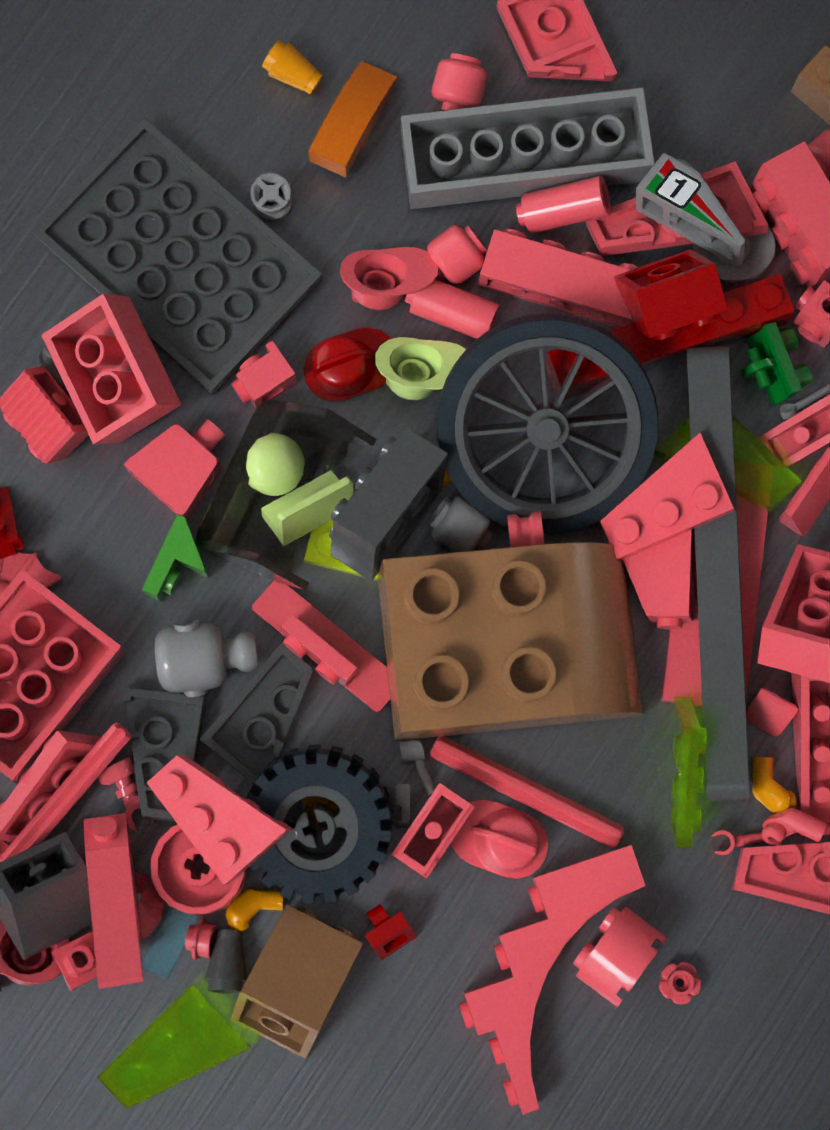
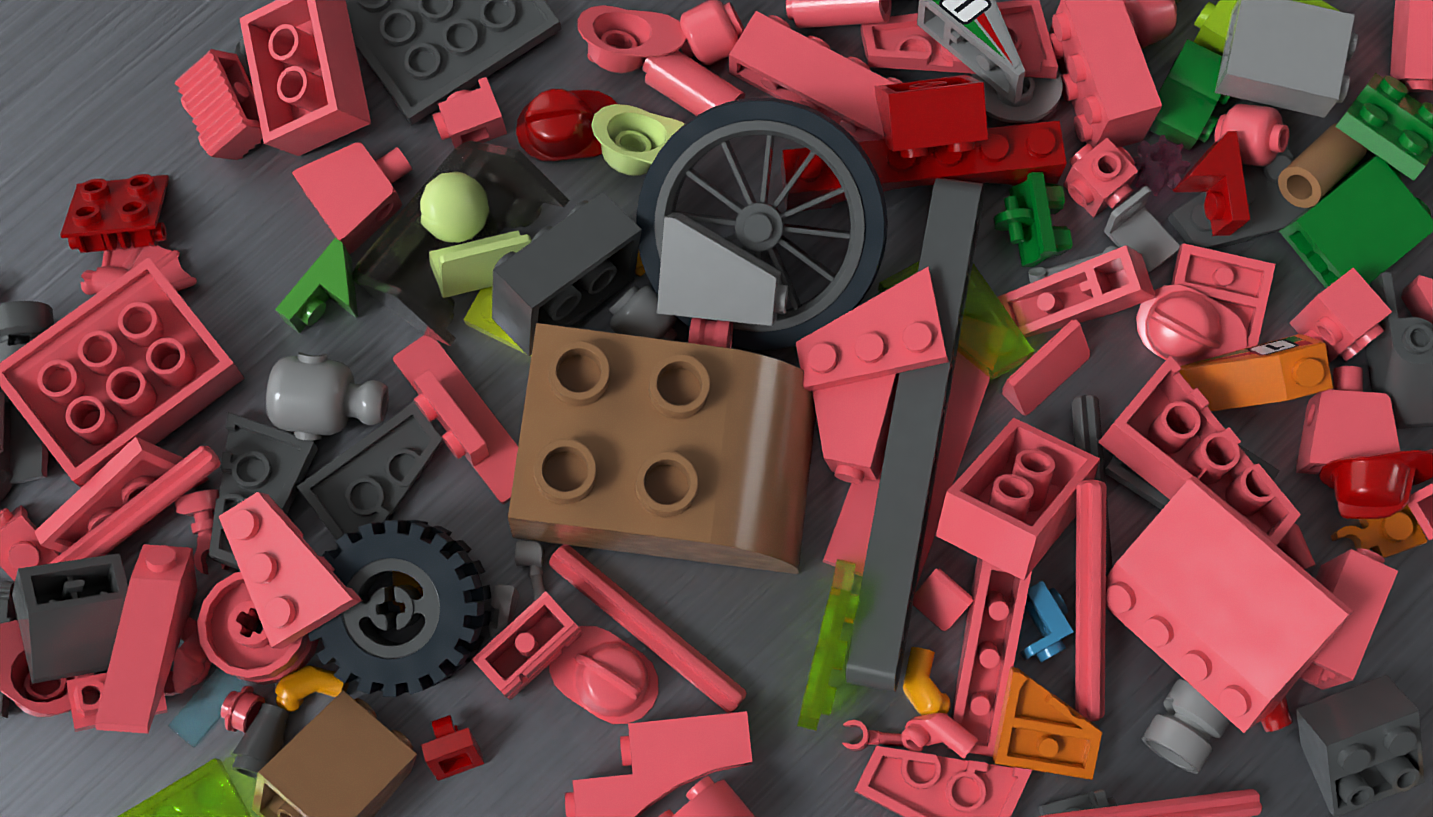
camera: 15 degrees right, 5 degrees down
none -> light grey slope [657,213,788,326]

